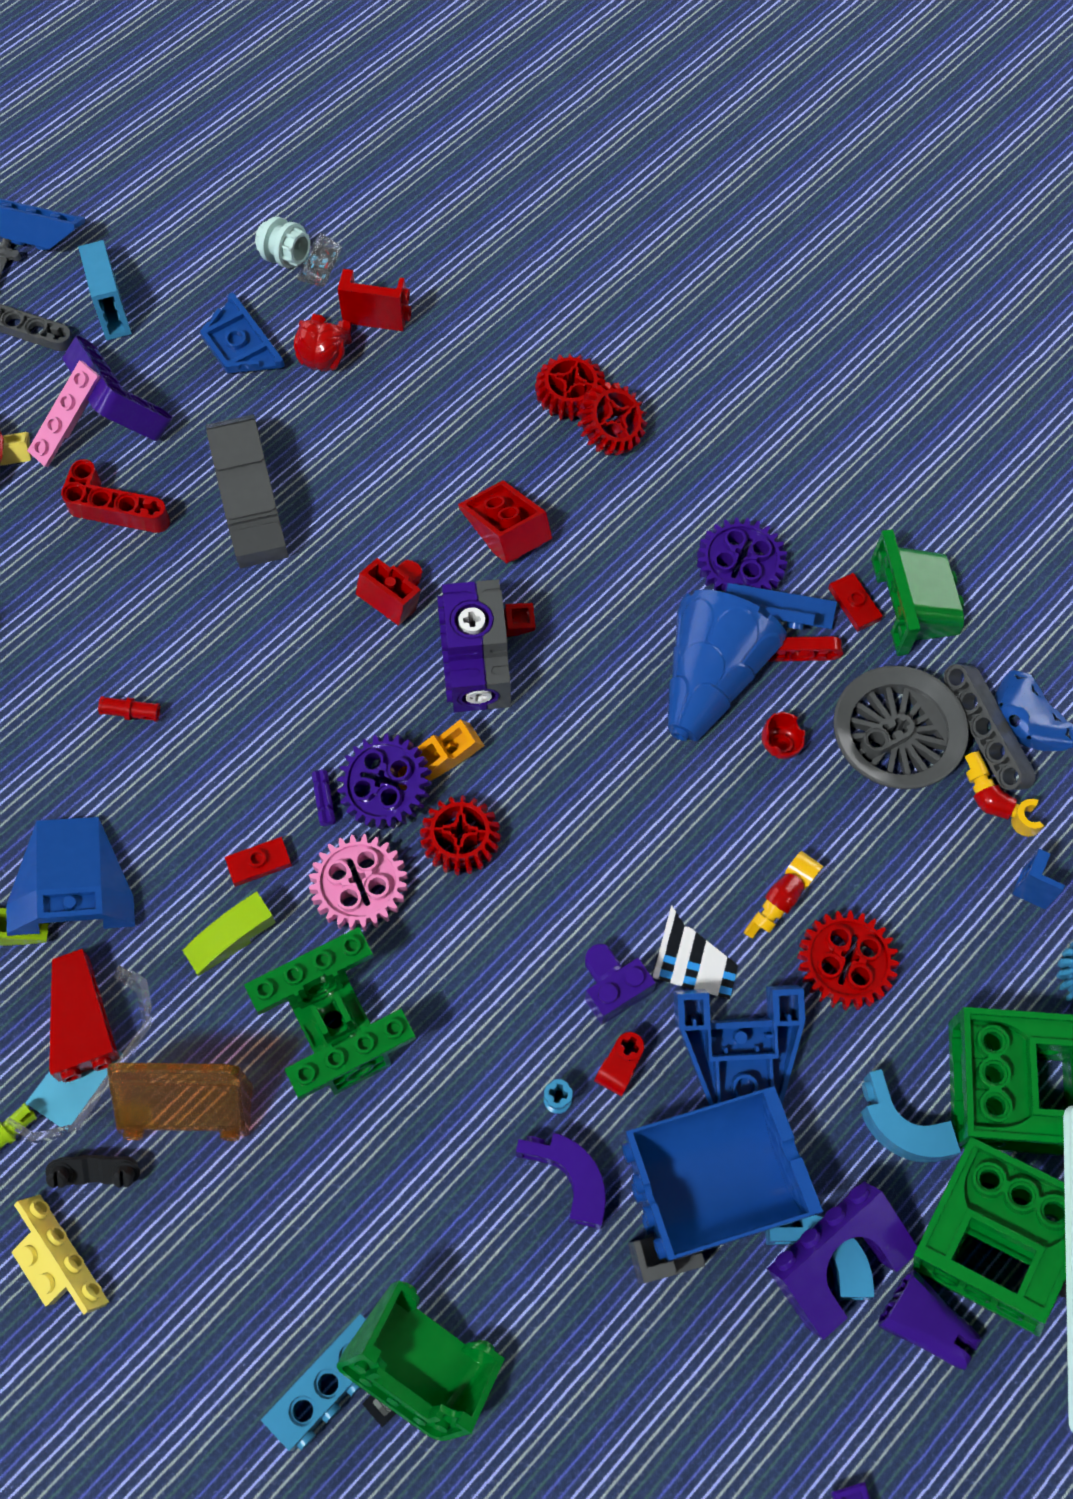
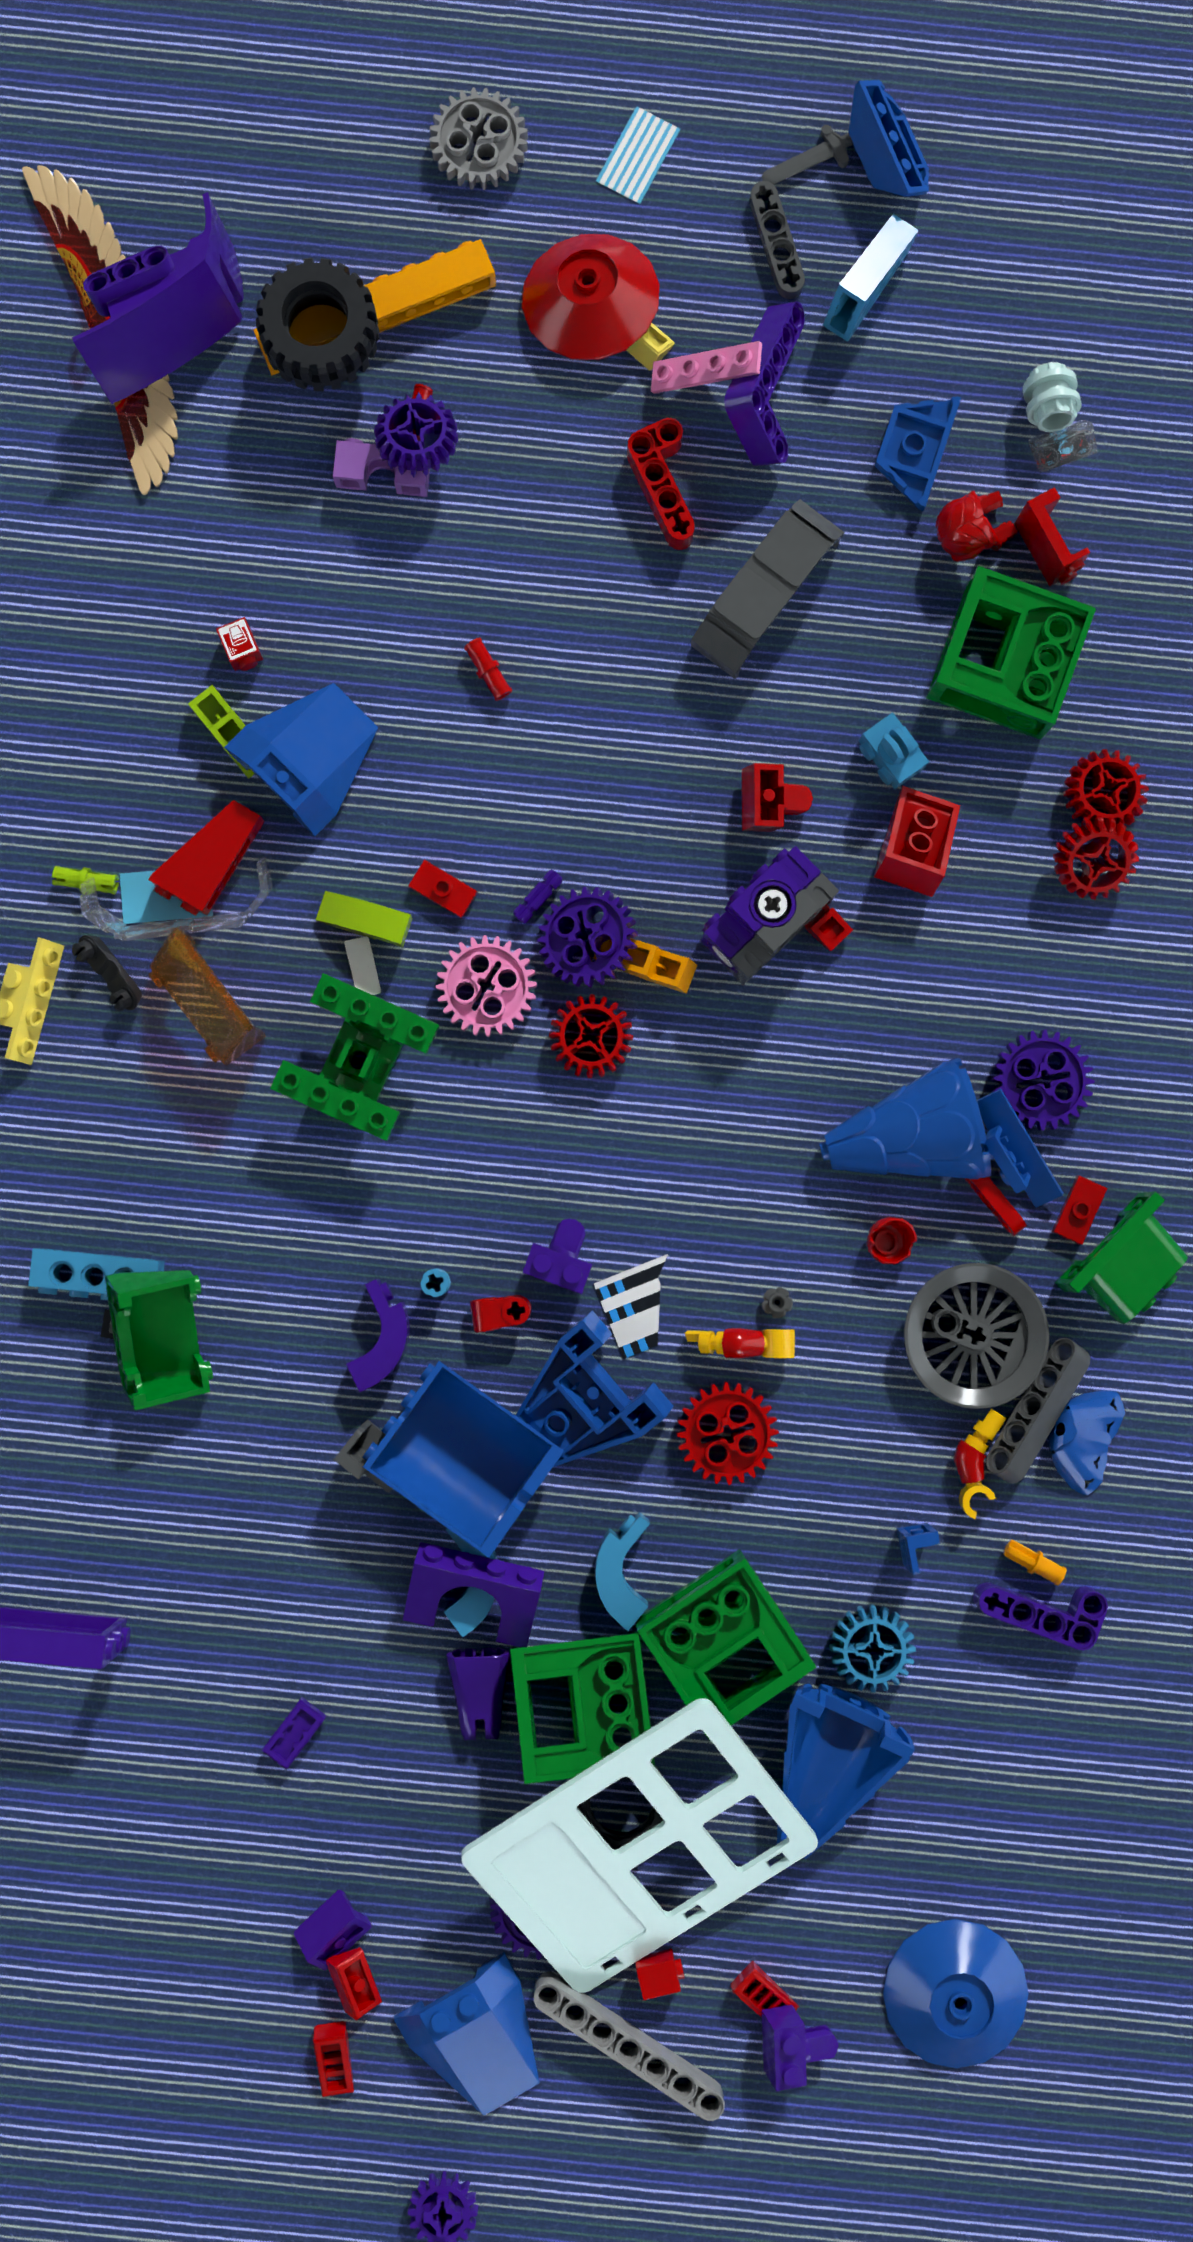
camera: 45 degrees right, 20 degrees up
none -> white sticker [344,936,381,995]
none -> dark grey plate [762,1287,793,1318]
none -> dark azure brick [859,712,929,790]
none -> green piece [926,565,1096,740]

